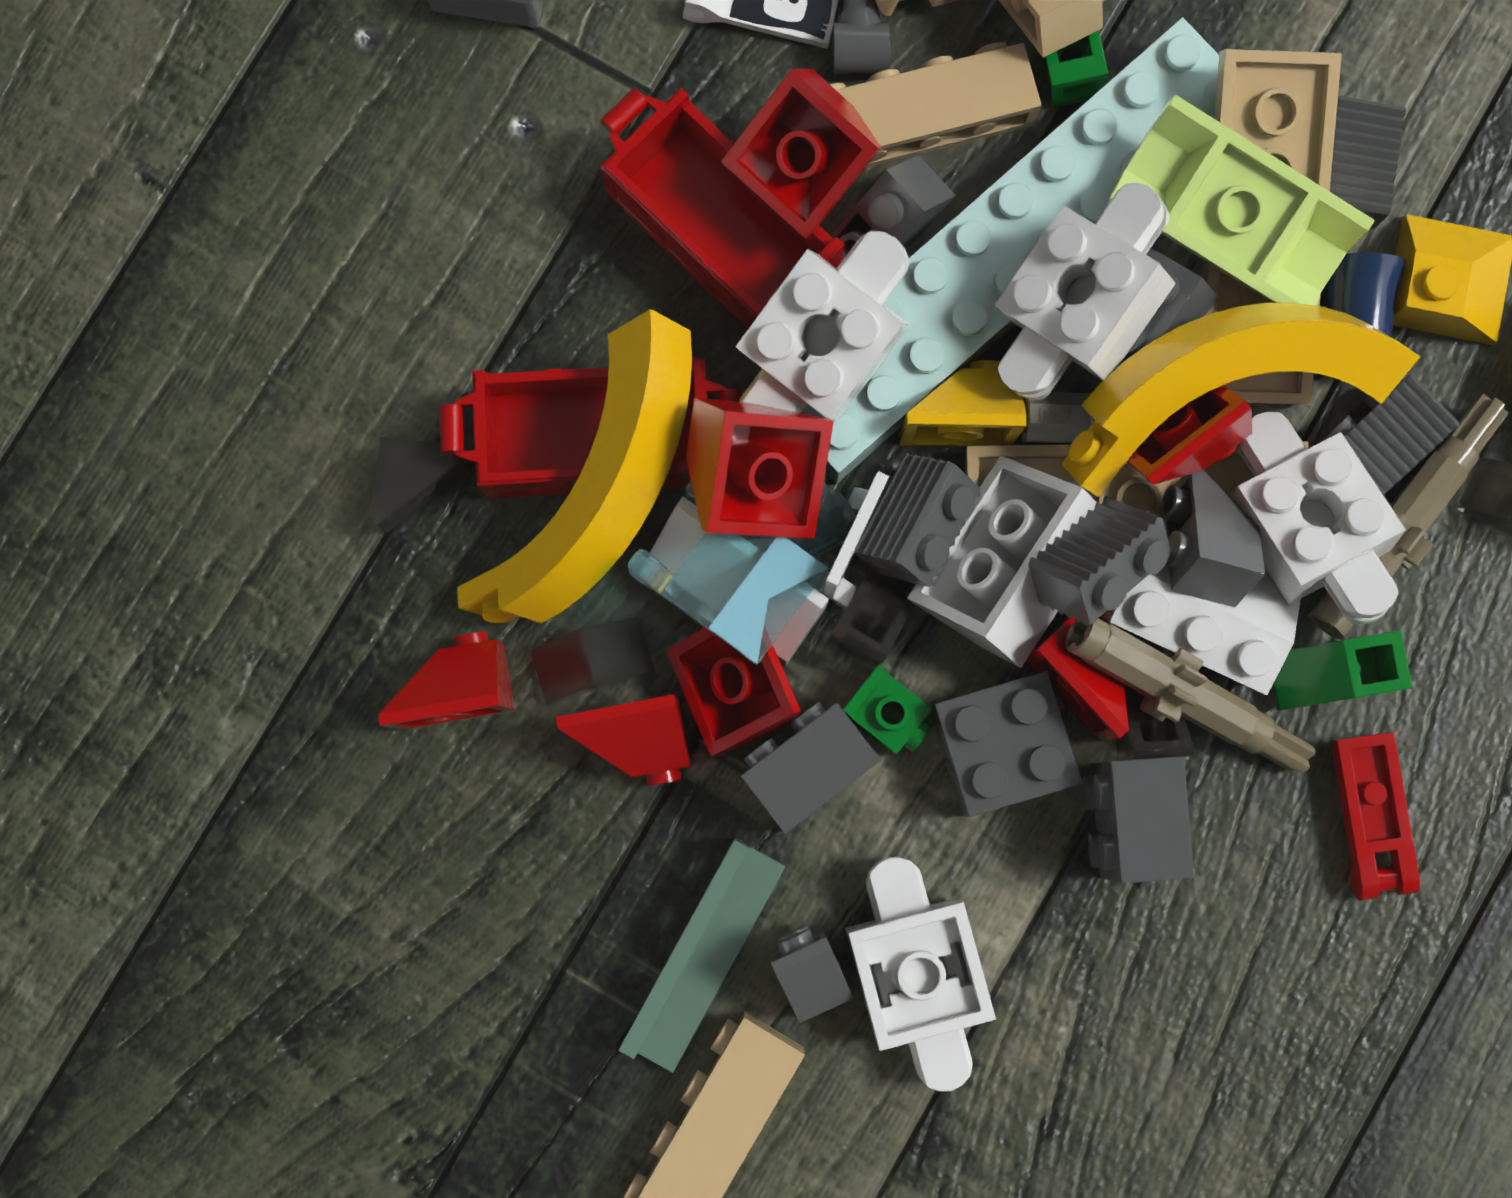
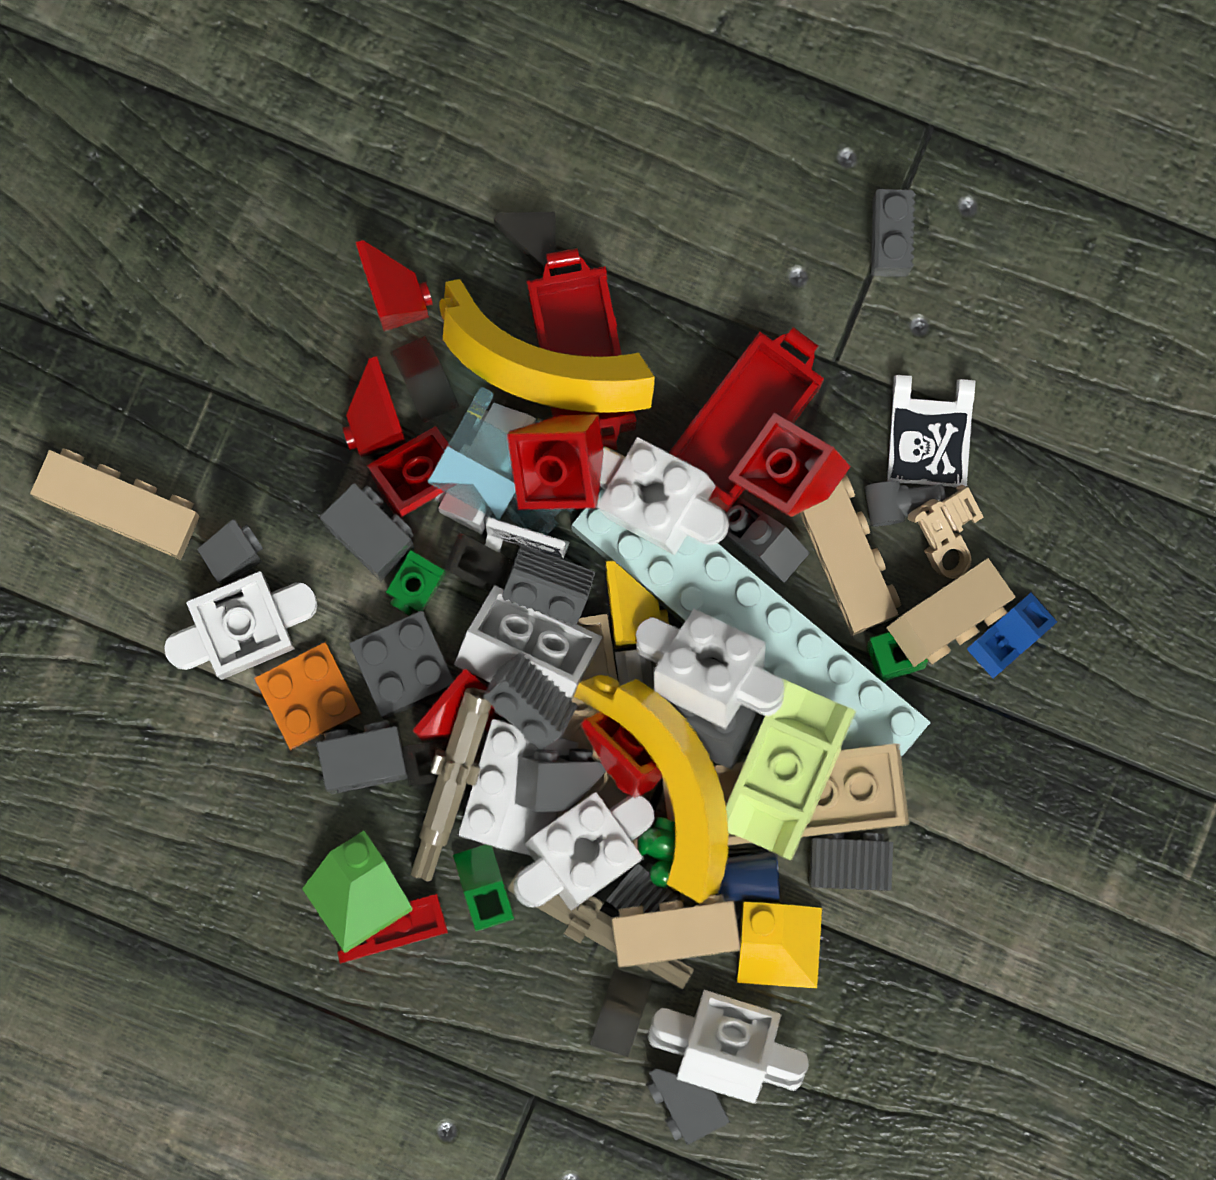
camera: 75 degrees right, 0 degrees up
sand green fence [618,838,786,1073] -> none
none -> orange plate [254,642,362,750]
none -> bright green slope [302,831,413,953]
none -> tan brick [611,895,740,967]
none -> green animal [637,817,676,889]

